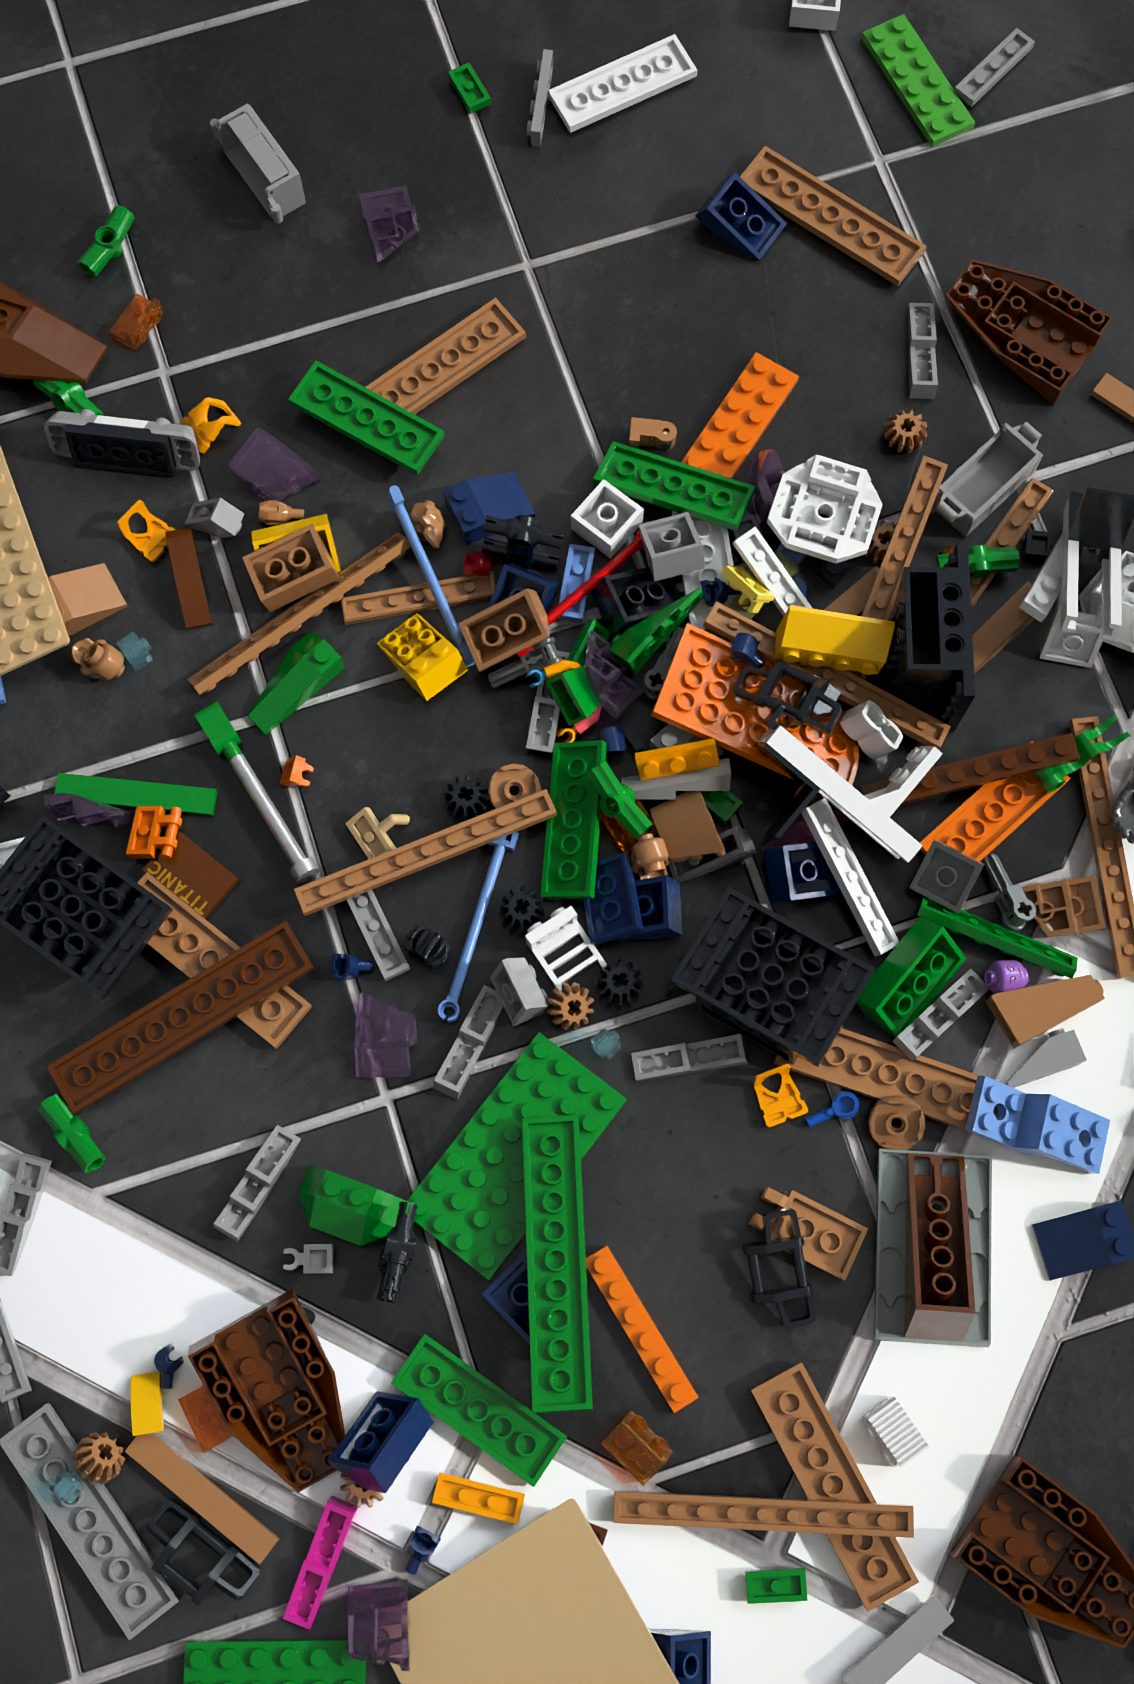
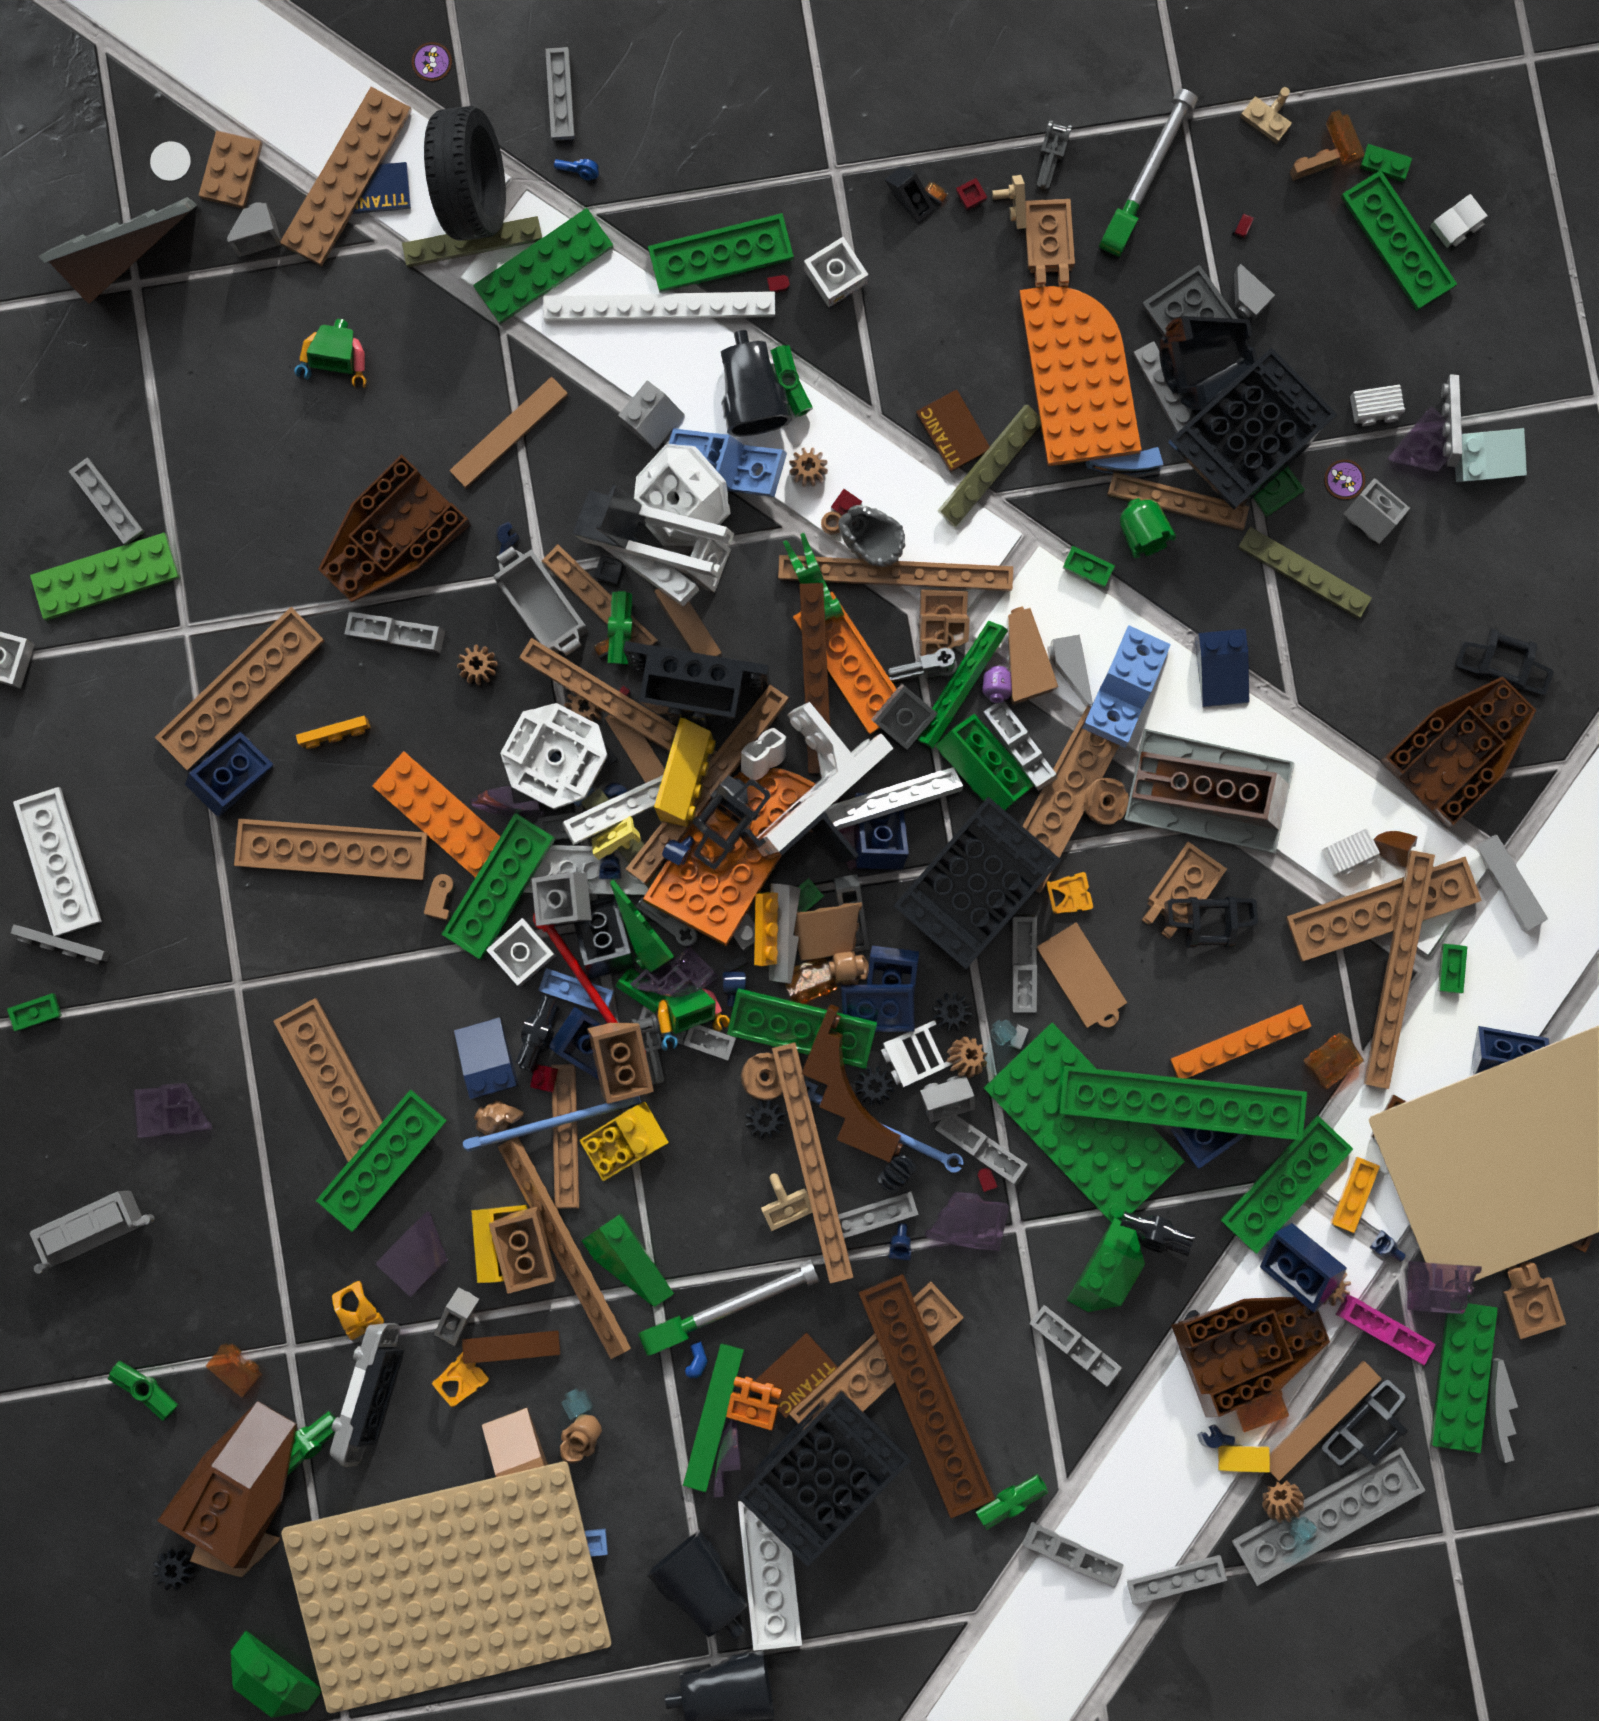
camera: 80 degrees left, 10 degrees up
medium nougat piece [258,500,304,525] -> none
orange tile [280,755,313,788] -> none
light grey plate [283,1244,334,1274] -> none
green piece [586,760,653,839] -> none
blue plate [805,1091,860,1128] -> none
none -> medium nougat plate [234,819,428,881]
none -> light orange plate [296,716,370,749]
none -> dark blue piece [496,522,519,555]
none -> blue arm [685,1342,708,1378]
none -> reddish brown arch [801,1004,903,1162]
none -> dark red piece [977,1168,997,1192]
none -> light grey piece [1009,1024,1031,1051]
none -> medium nougat piece [1036,922,1127,1028]
none -> reddish brown brick [1373,830,1418,868]

